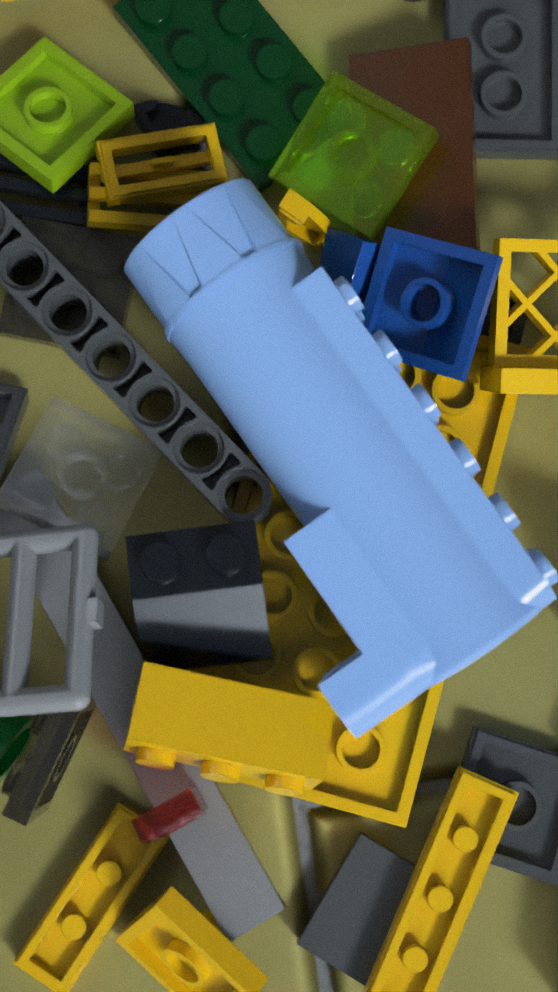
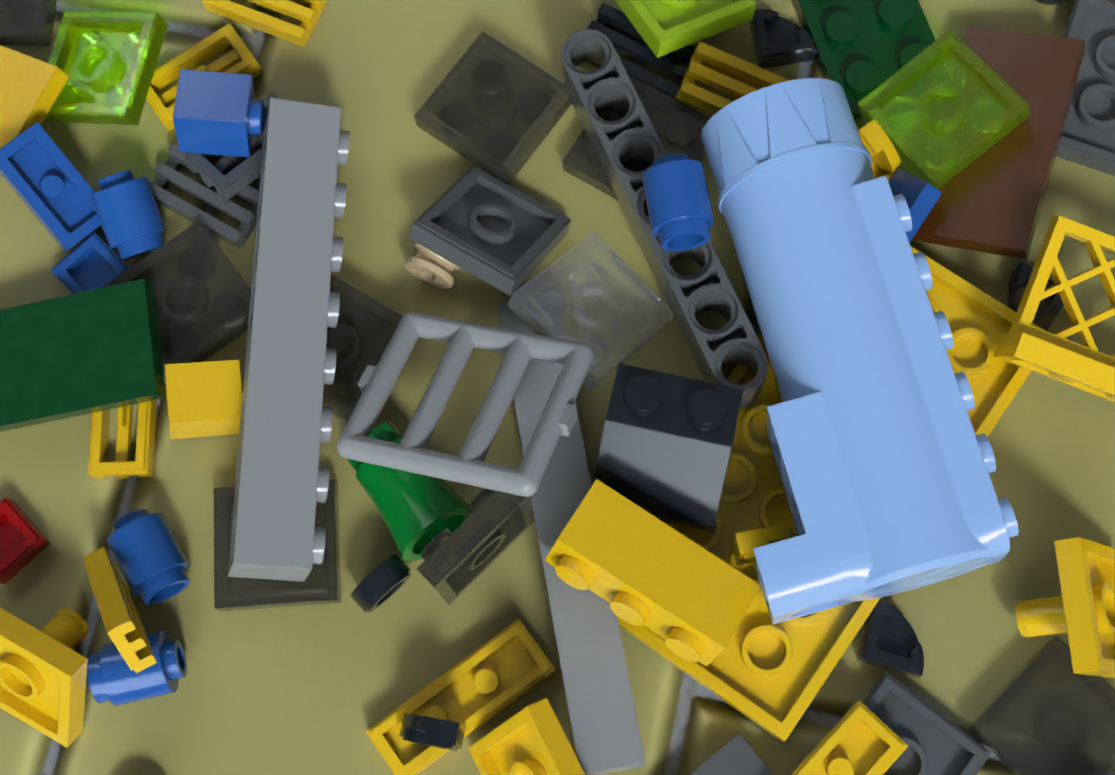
camera: 30 degrees right, 10 degrees down
yellow tile [94,122,228,207] -> none
clear red tile [131,788,209,844] -> none
blue slope [362,226,503,382] -> none
none -> black tile [399,713,466,751]
none -> blue brick [642,153,714,251]
none -> yellow tile [731,526,794,567]
none -> black tile [857,599,924,678]

